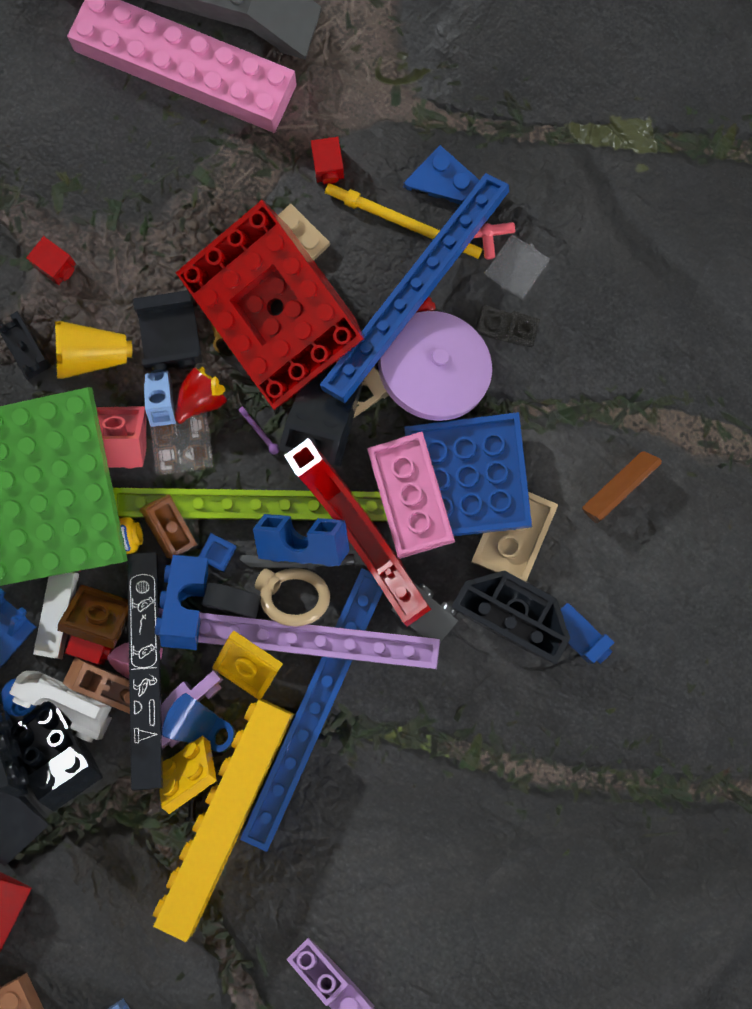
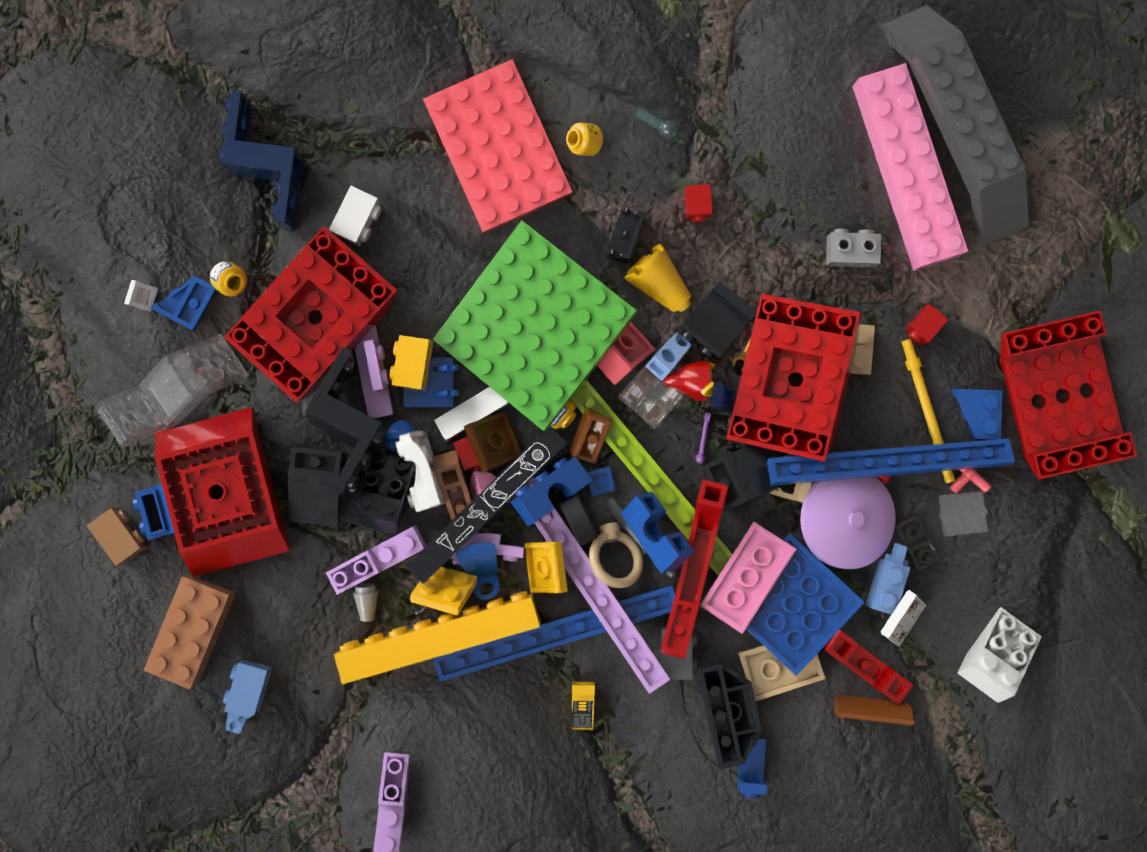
camera: 50 degrees right, 5 degrees up
none -> lavender slope [326,525,426,595]
none -> light grey cone [353,583,378,622]
none -> leg [572,682,595,730]
none -> clear blue tile [712,382,732,412]
none -> red slope [824,630,913,705]
none -> light grey brick [826,229,881,268]
none -> medium blue hinge [865,543,910,615]
none -> white tile [881,591,926,646]
none -> white slope [958,607,1041,703]
none -> red slope [1000,310,1137,479]

